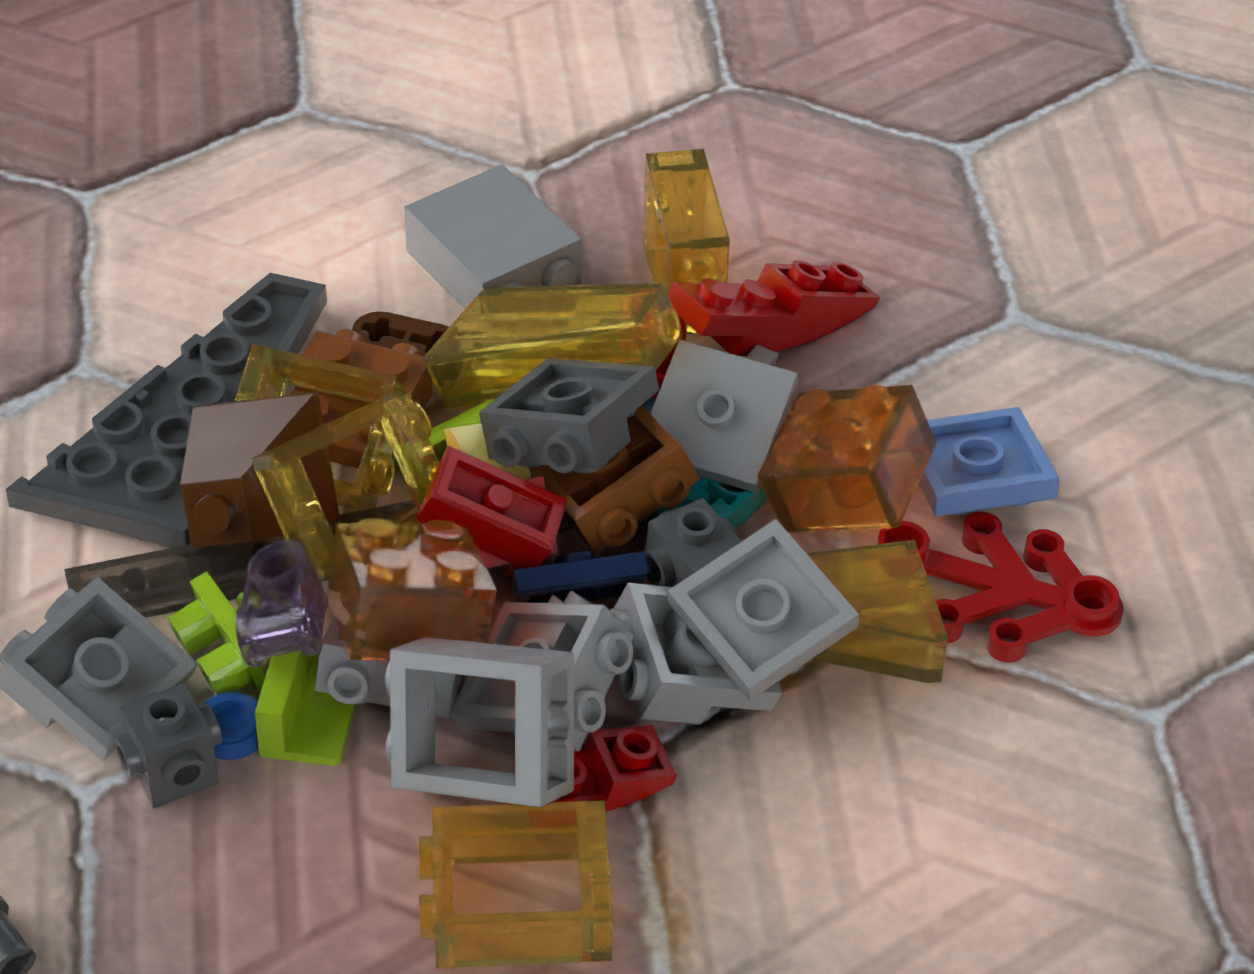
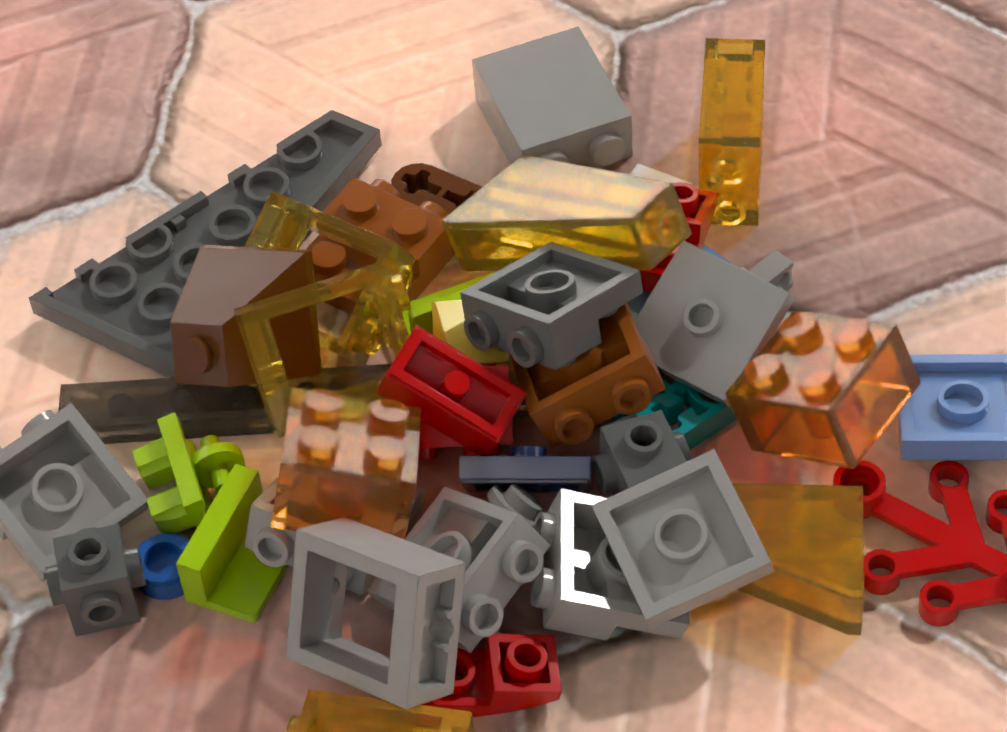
camera: 20 degrees right, 5 degrees up
piece [235,540,329,668] -> none
red slope [664,260,880,356] -> none

